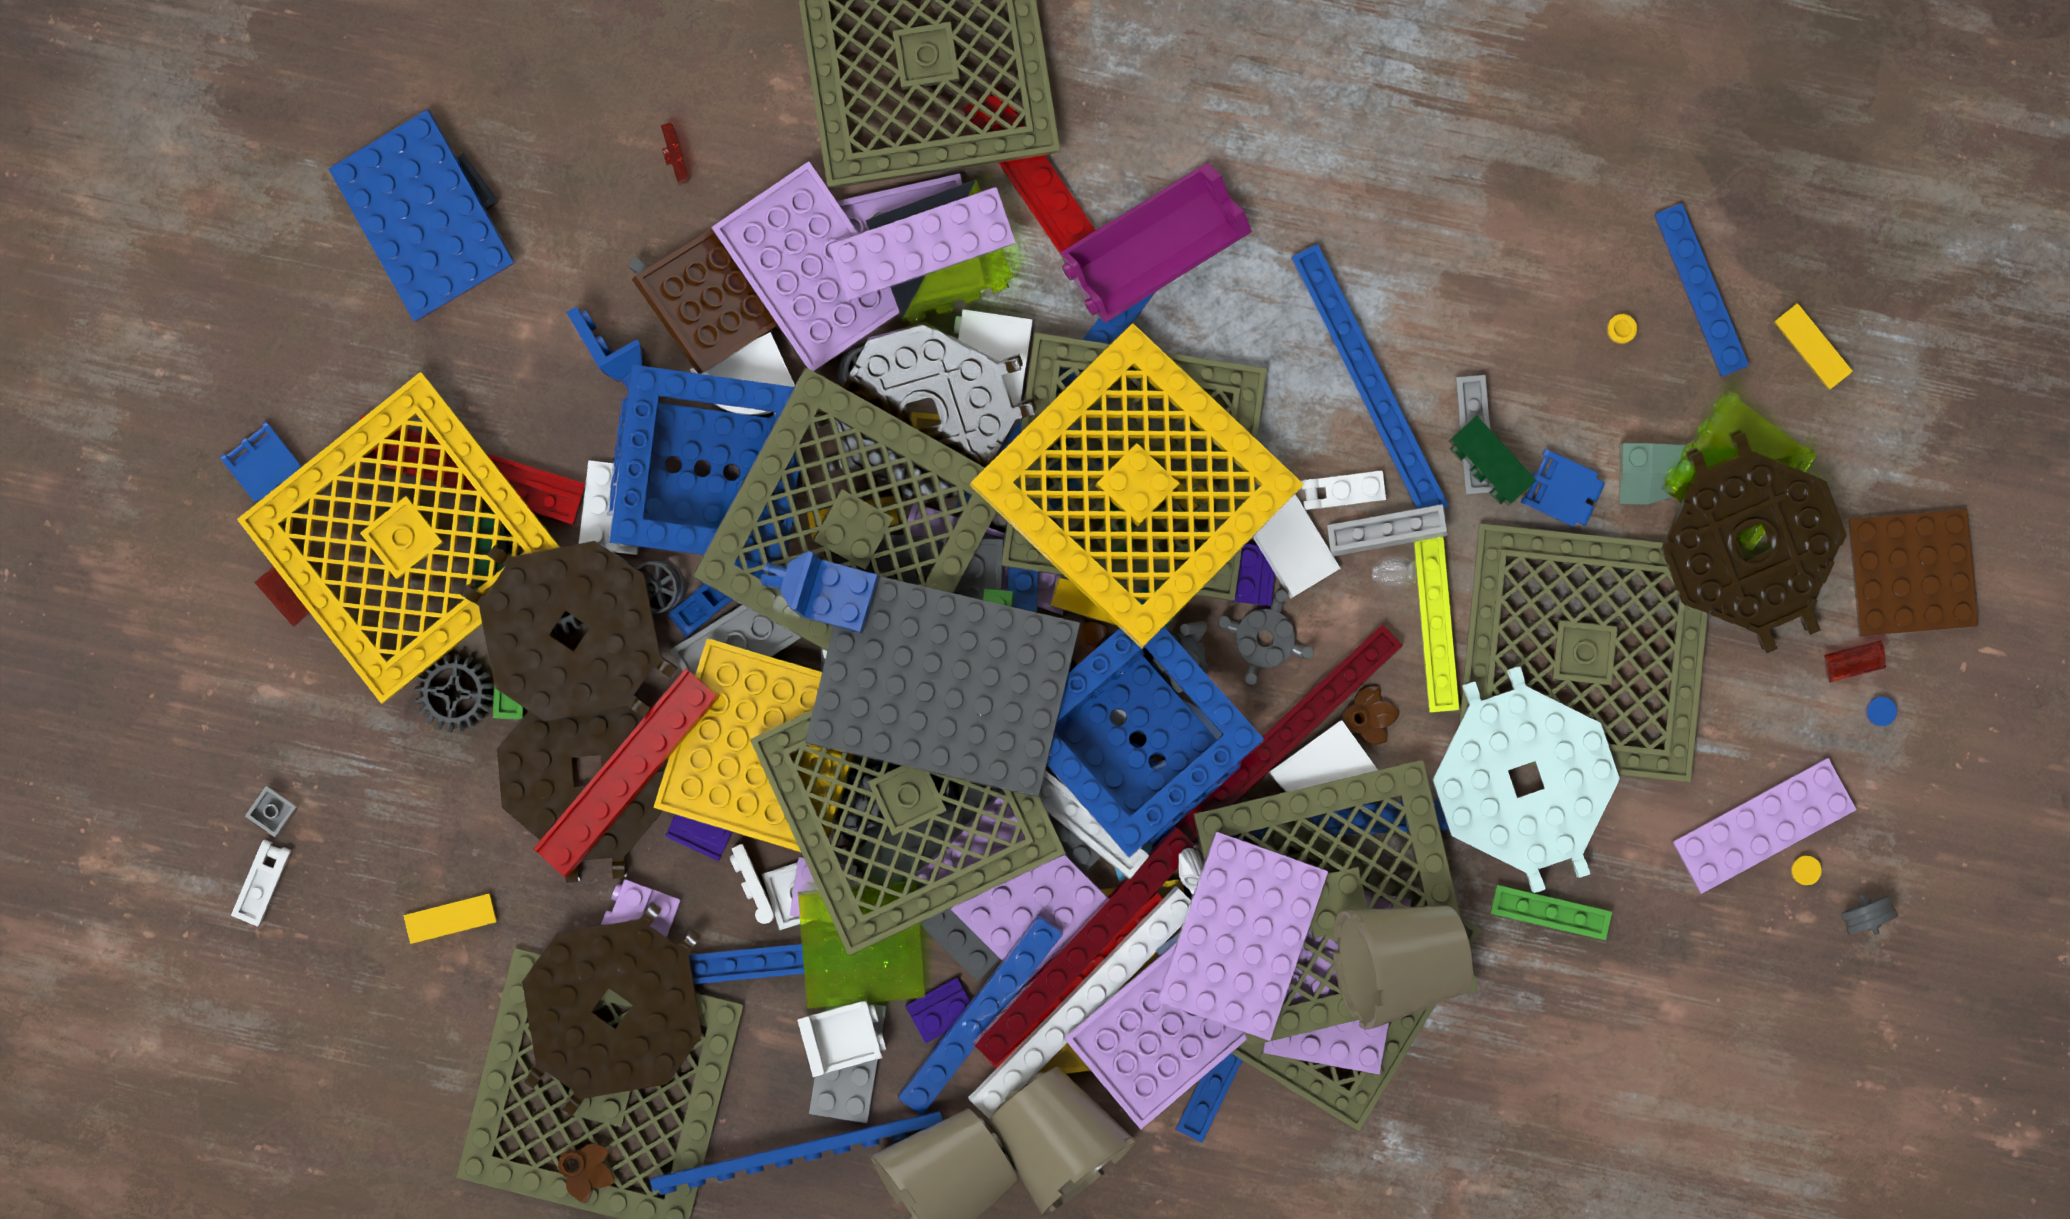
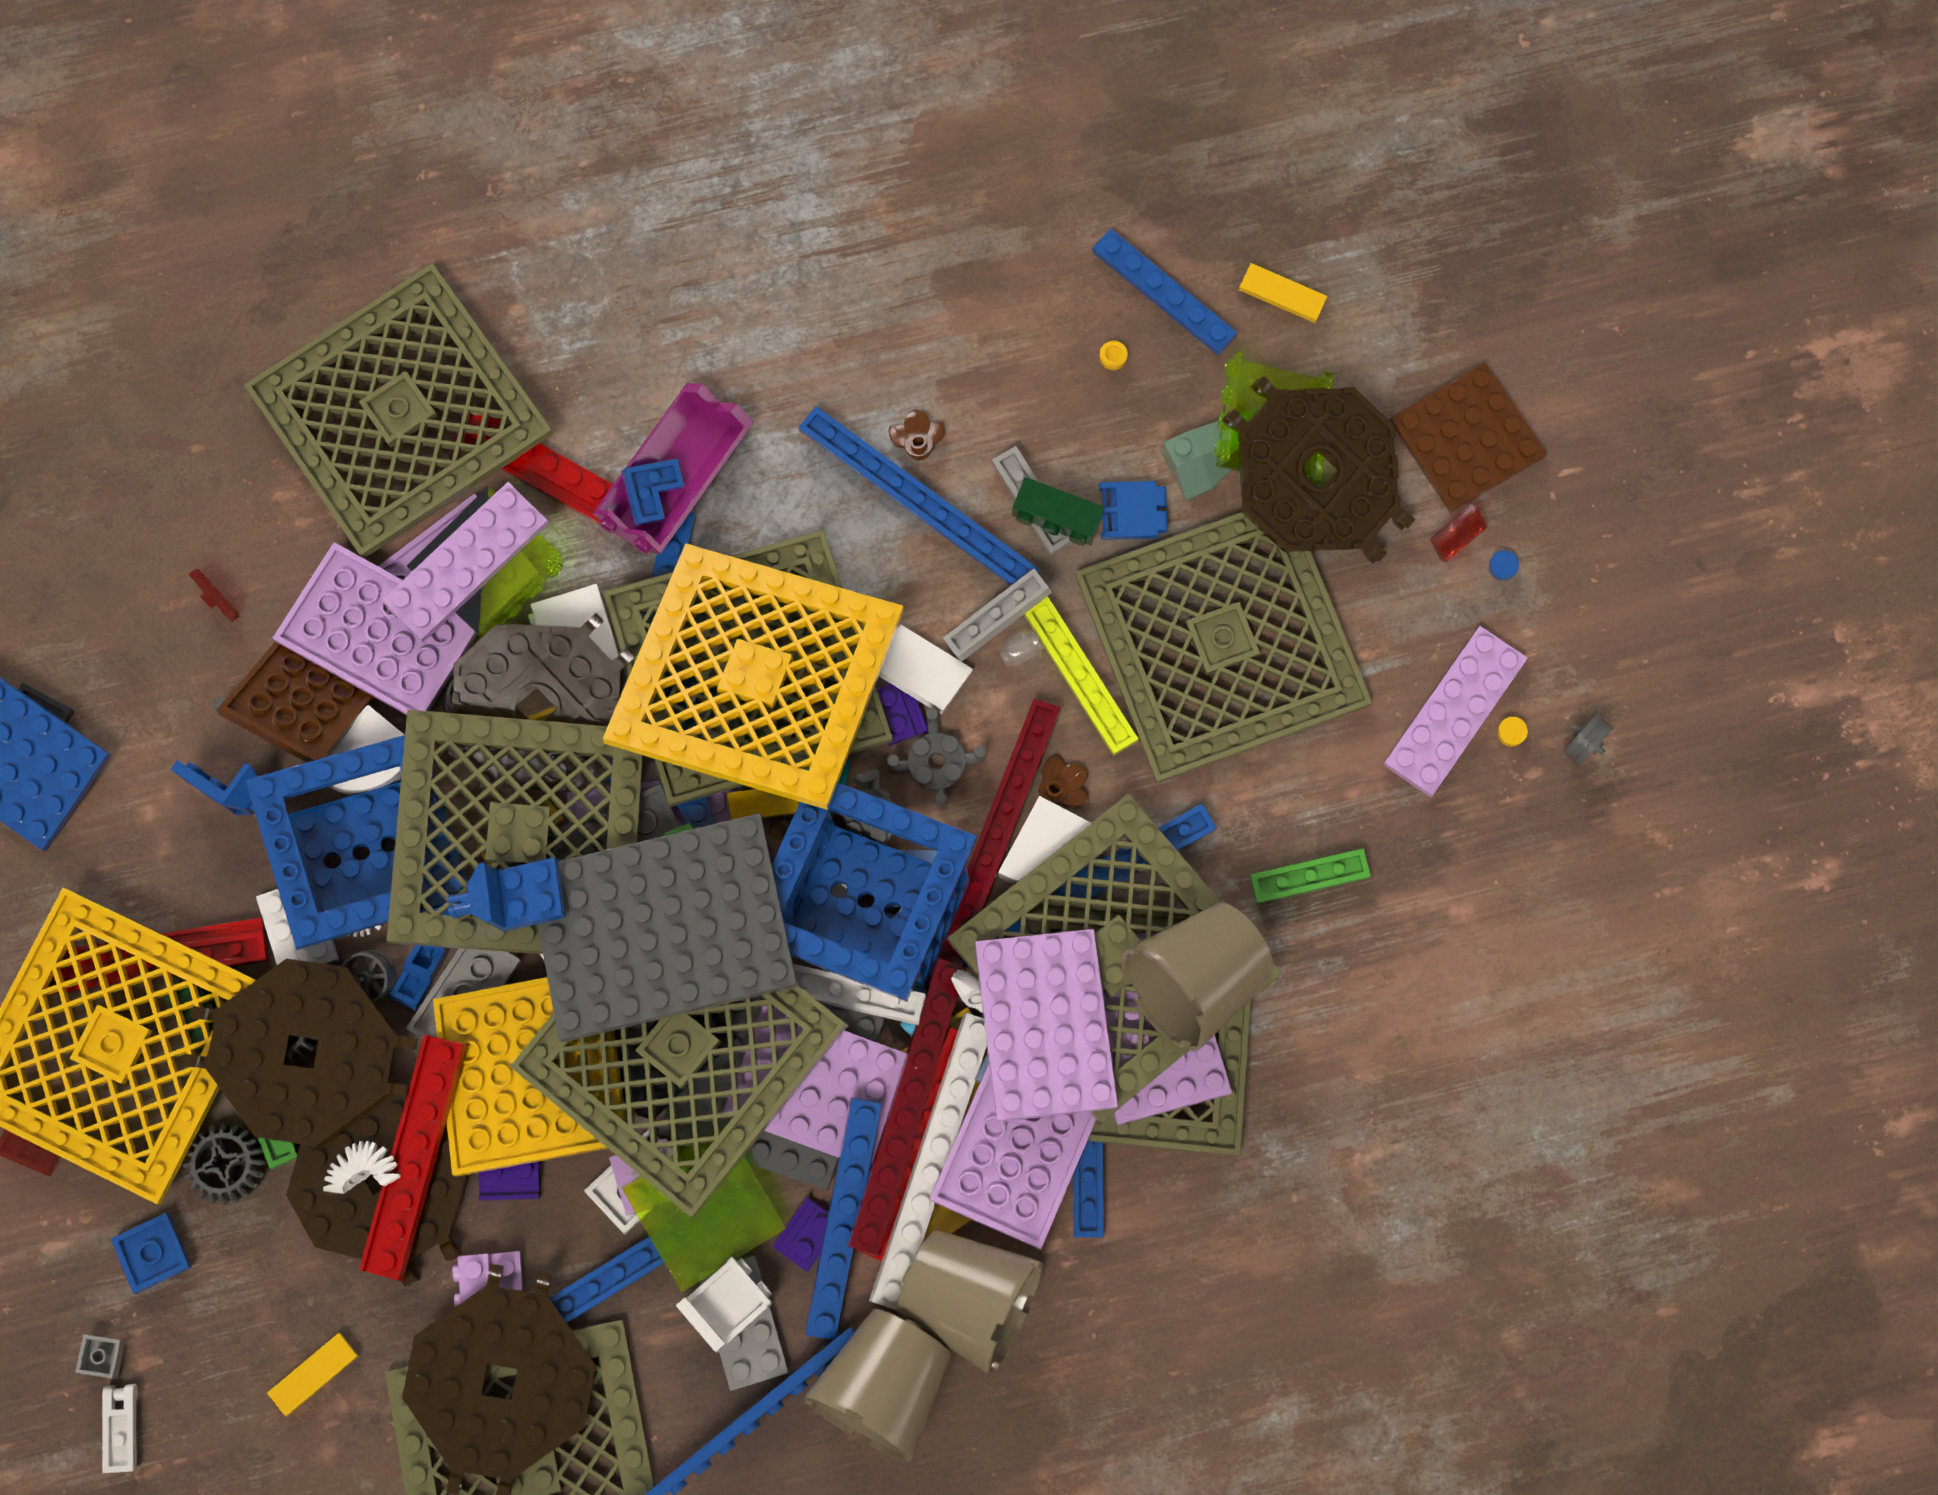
camera: 20 degrees left, 10 degrees down
white plate [729,844,774,924] -> none
white plate [1301,471,1386,510] -> none
light aqua plate [1432,666,1620,893] -> none
none -> blue plate [111,1213,192,1294]
none -> white hair [323,1141,401,1194]
none -> blue plate [621,459,684,526]
none -> reddish brown plate [888,409,945,460]

